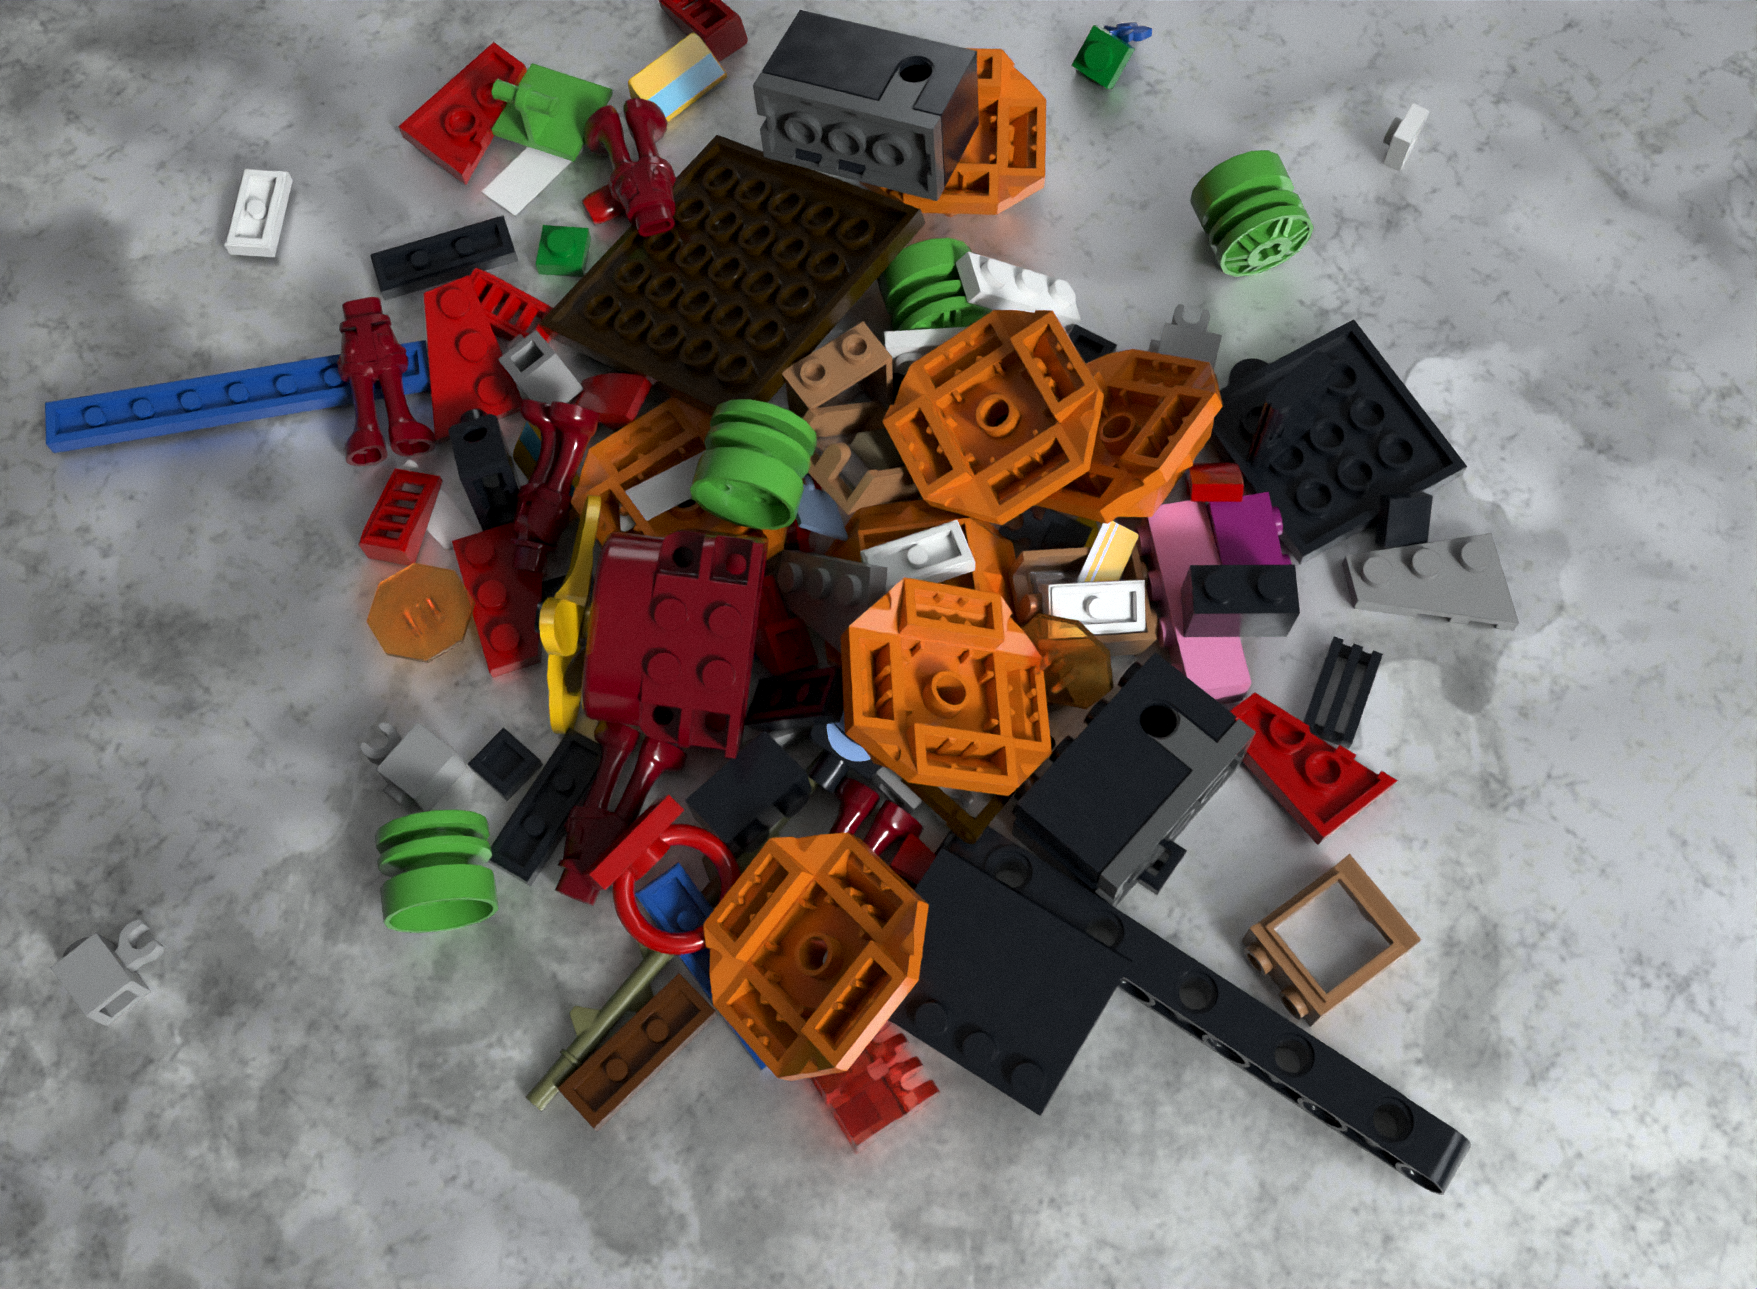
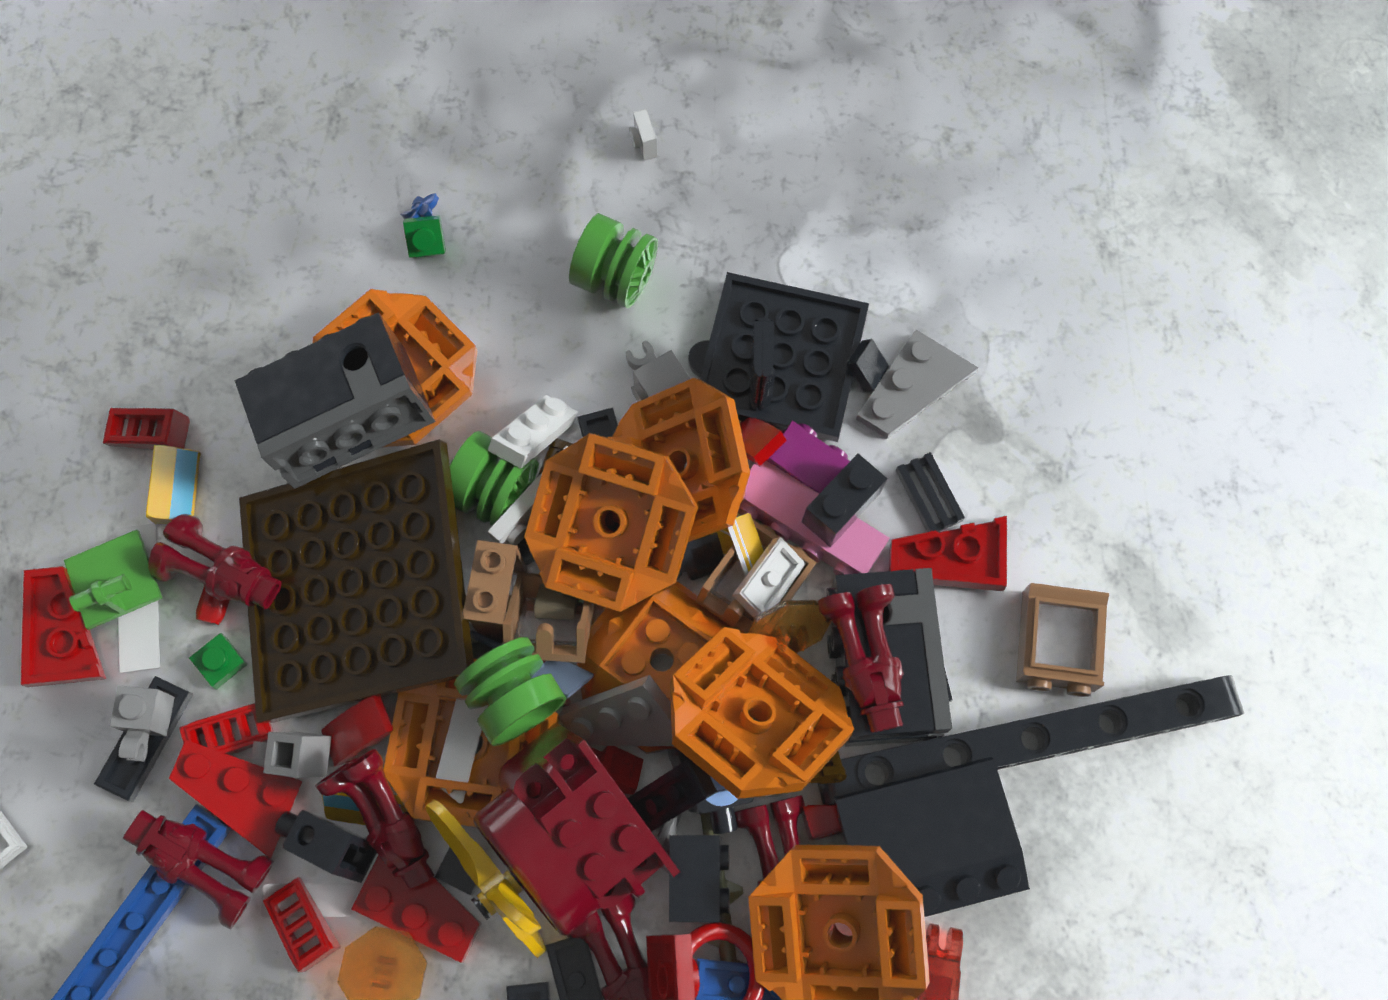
camera: 50 degrees left, 5 degrees up
white plate [860,520,975,595] -> none
none -> light grey brick [110,686,175,762]
none -> dark red piece [818,584,904,733]

